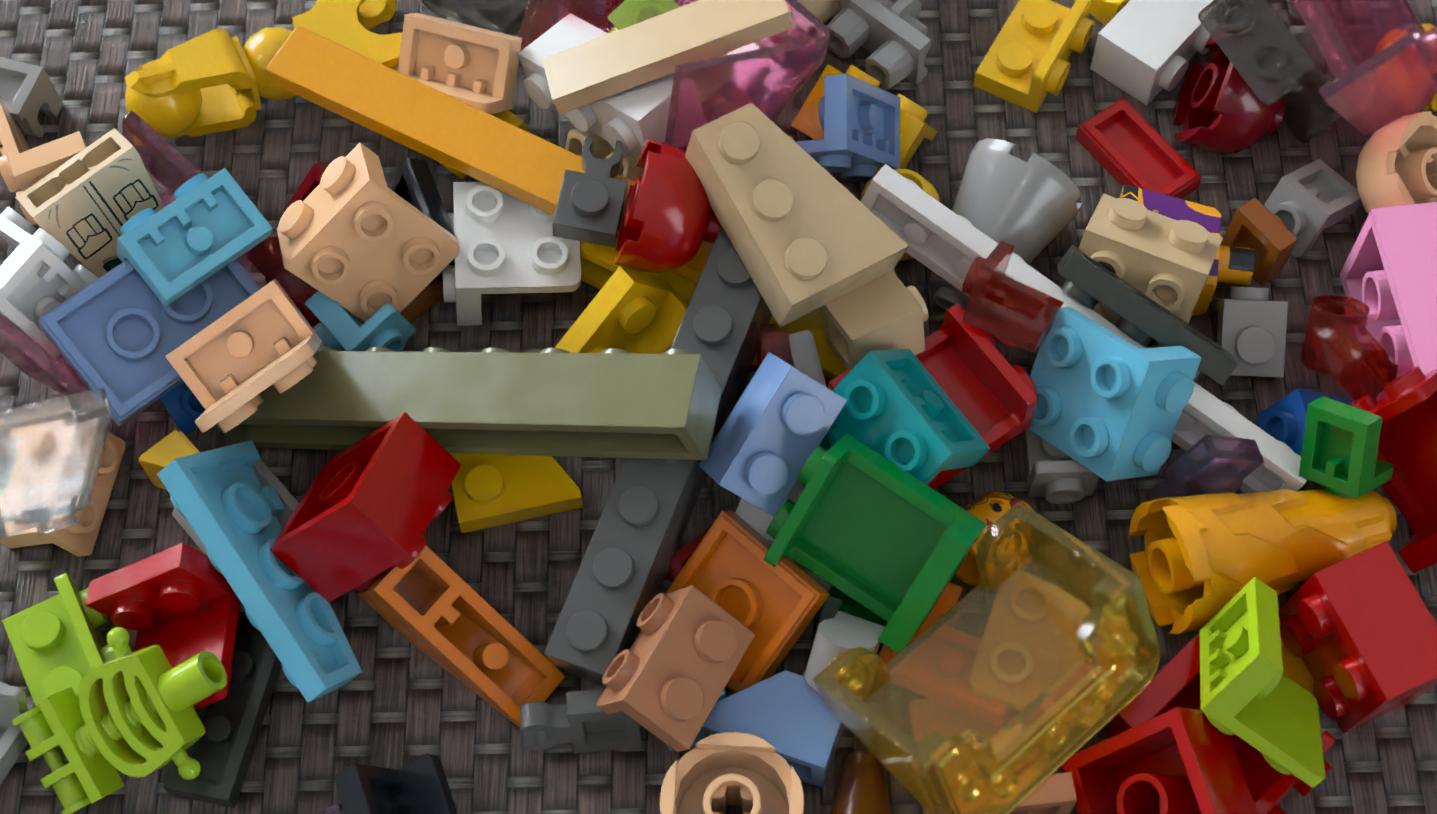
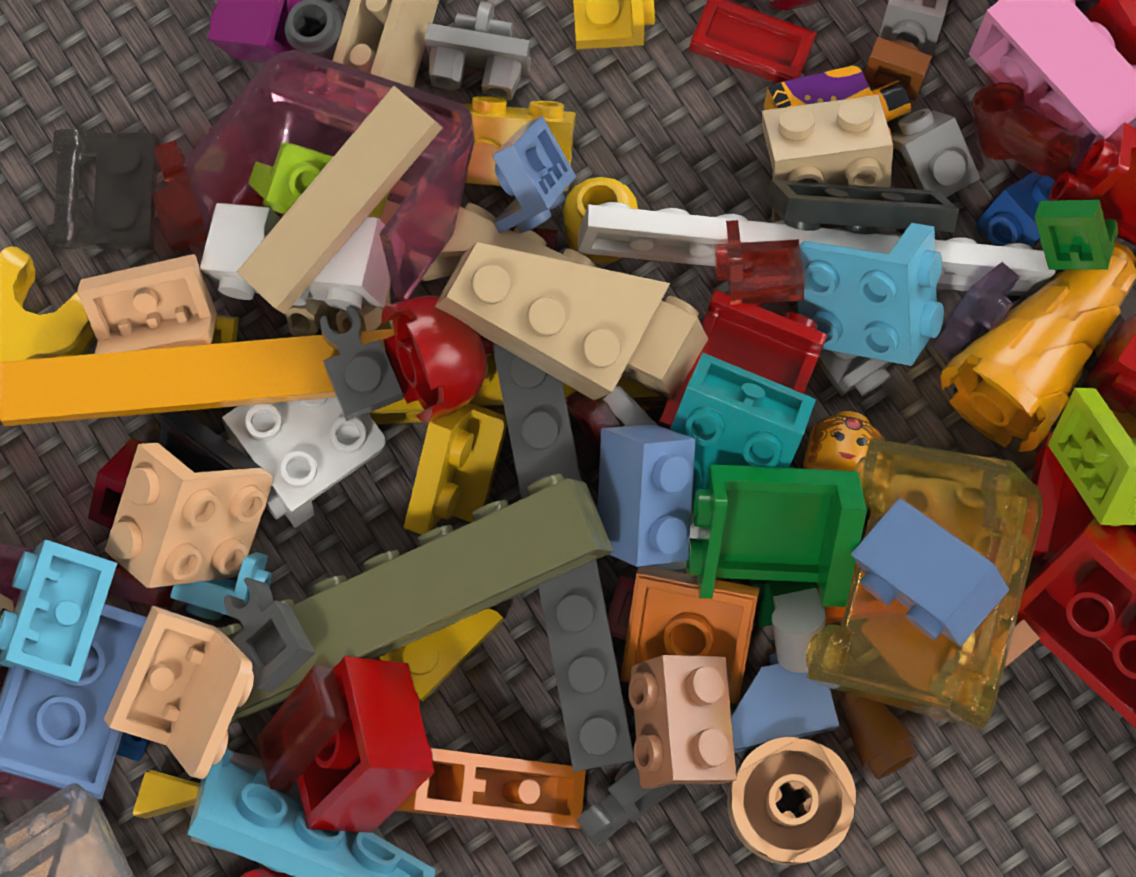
camera: 30 degrees left, 15 degrees up
light grey cone [928,138,1082,314] -> none
none -> dark grey plate [224,577,315,692]
none -> clear red tile [256,665,347,790]
none -> medium blue brick [851,498,1009,647]

